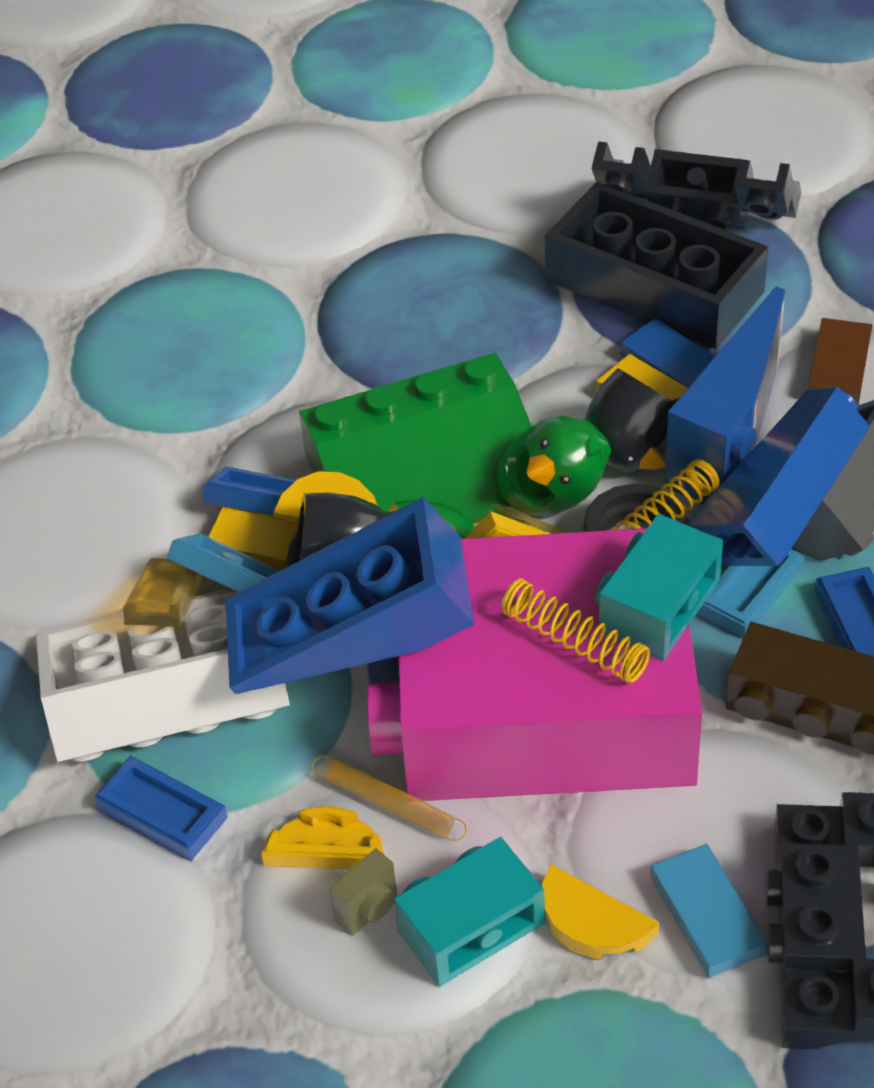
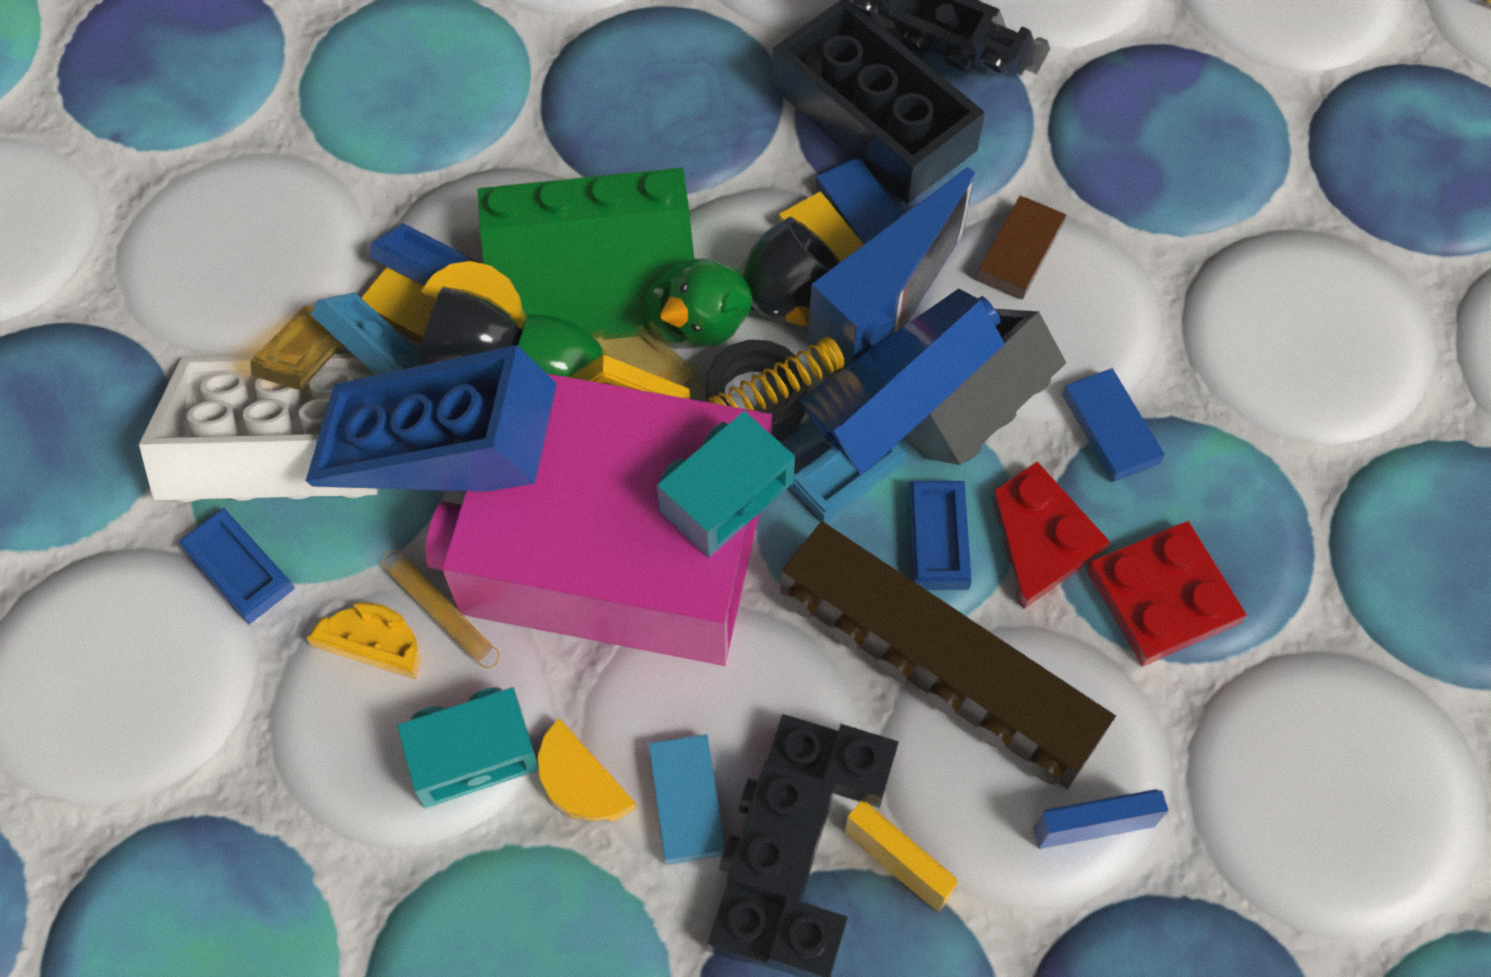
camera: 10 degrees right, 15 degrees up
olive plate [330,848,397,936] -> none
yellow piece [501,578,650,683] -> none

